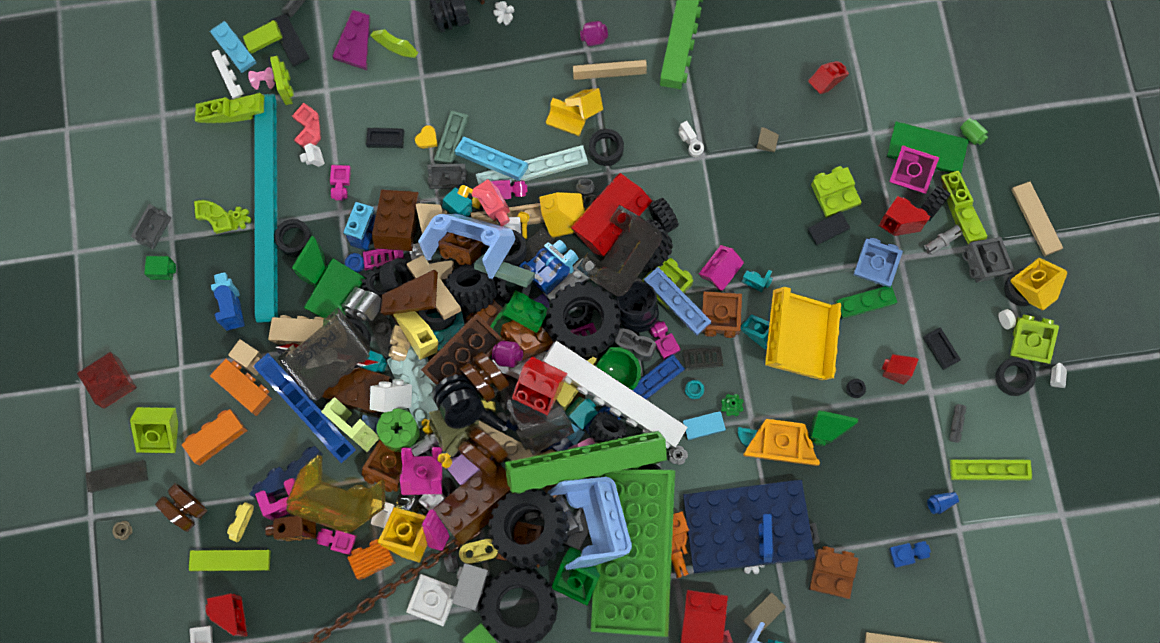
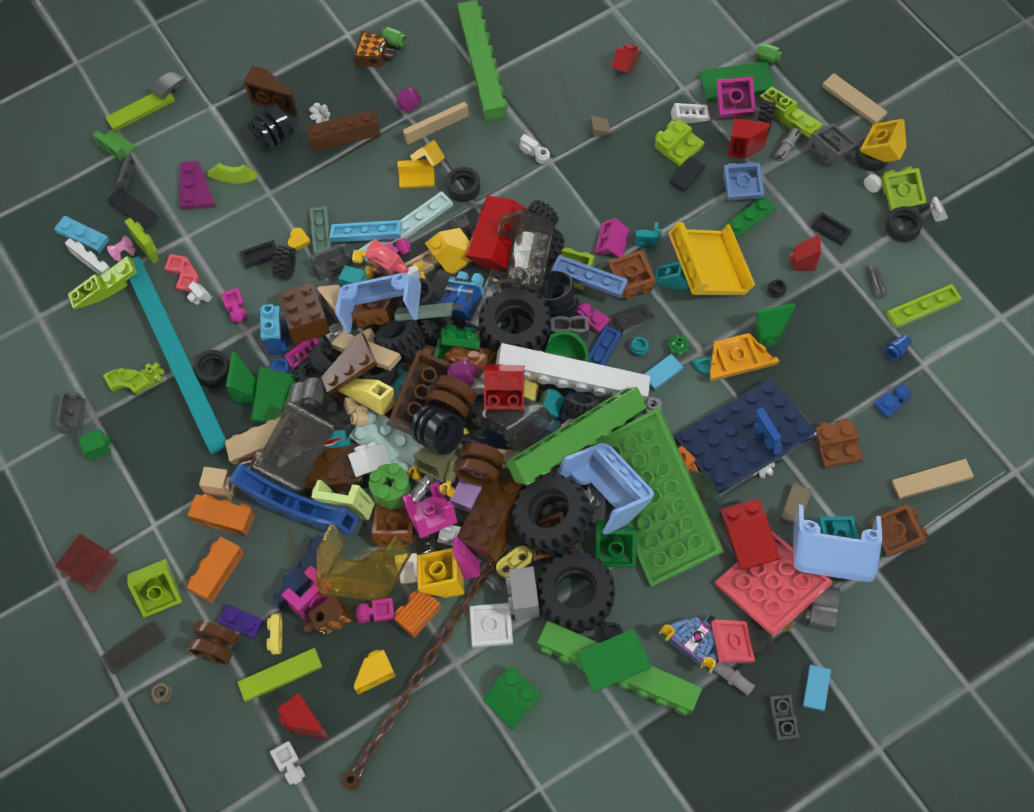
camera: 25 degrees left, 10 degrees down
blue hips [211,273,245,331] -> none
lime tile [243,20,282,54] -> none
none -> dark purple plate [218,604,264,640]
none -> black tyre [271,245,296,280]
none -> reddish brown brick [307,109,381,152]
none -> yellow slope [354,650,396,695]
none -> white slope [671,103,710,124]
none -> clear green tile [688,469,723,519]

